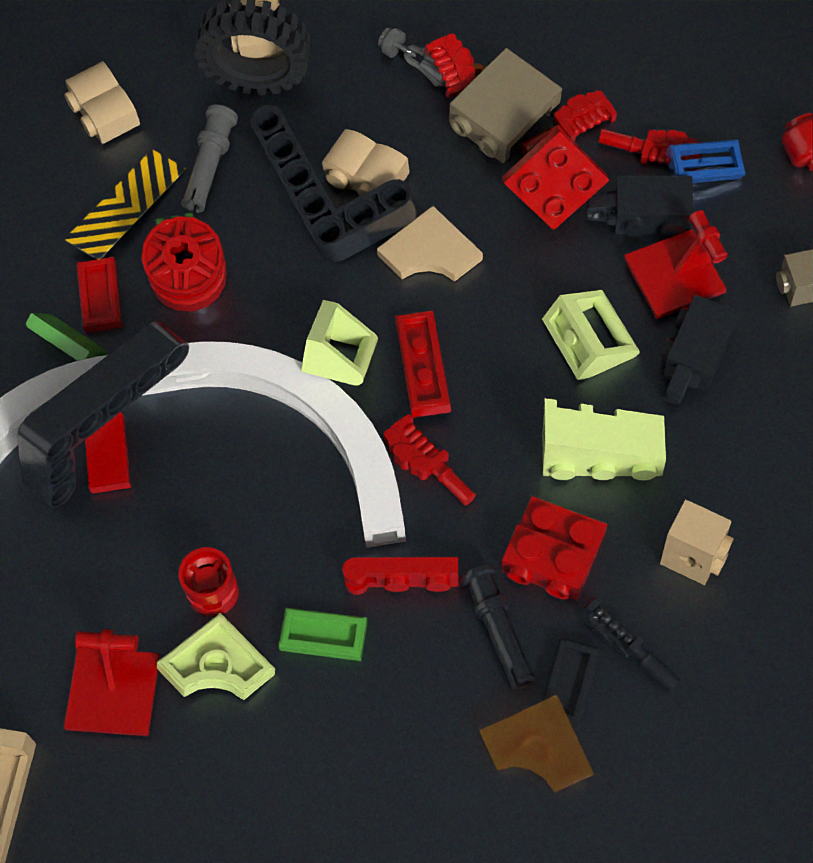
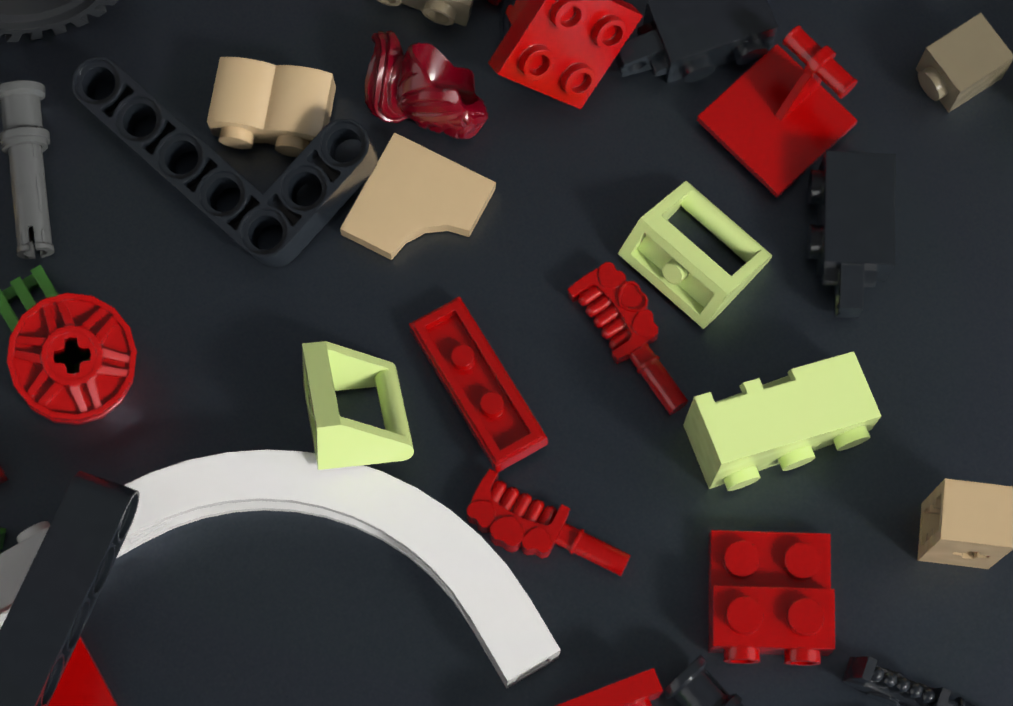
camera: 30 degrees left, 10 degrees up
none -> dark red hair [365,30,489,139]
none -> red piece [567,262,689,415]

